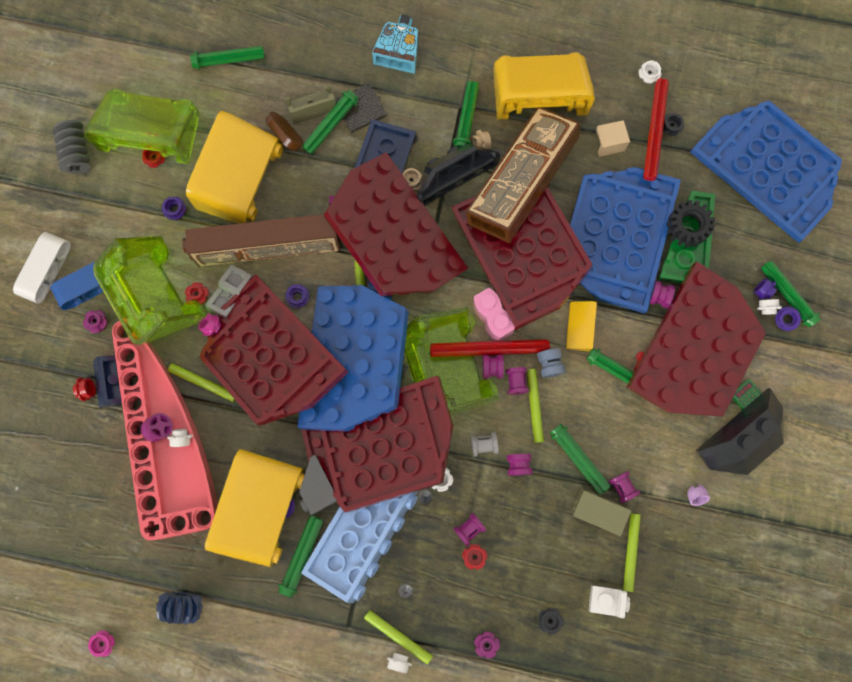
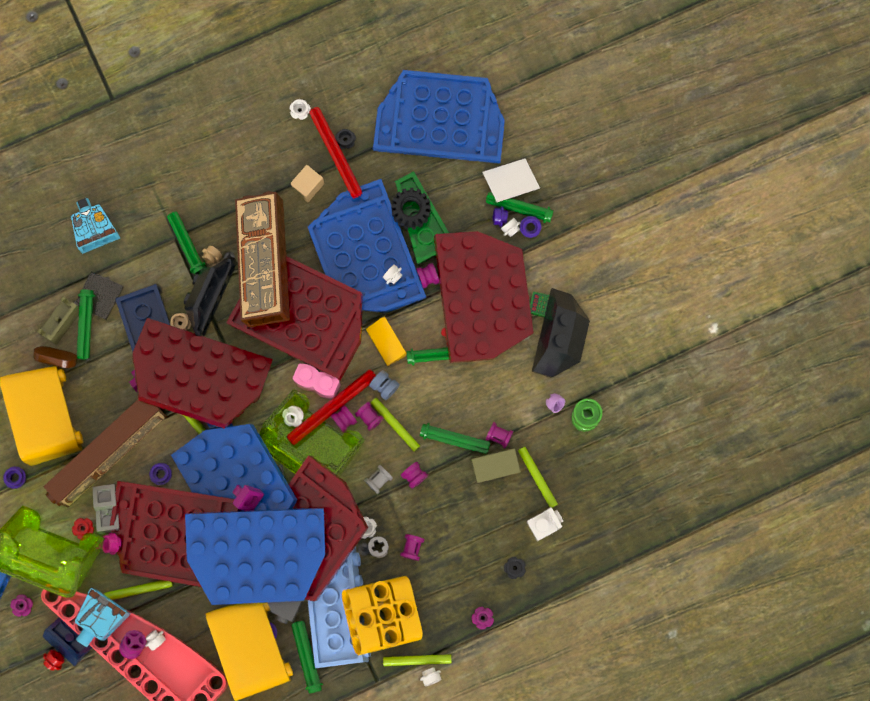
camera: 35 degrees left, 0 degrees up
red plate [462,544,487,570] -> none
yellow windscreen [493,52,594,120] -> none
none -> medium azure torso [75,588,131,647]
none -> blue plate [185,508,325,605]
none -> magenta tile [233,485,264,511]
none -> white plate [282,406,304,427]
none -> yellow connector [342,576,422,655]
none -> light grey bush [368,536,389,558]
none -> white plate [383,265,402,284]
none -> white sticker [482,159,540,202]
none -> bright green wheel [571,399,602,432]

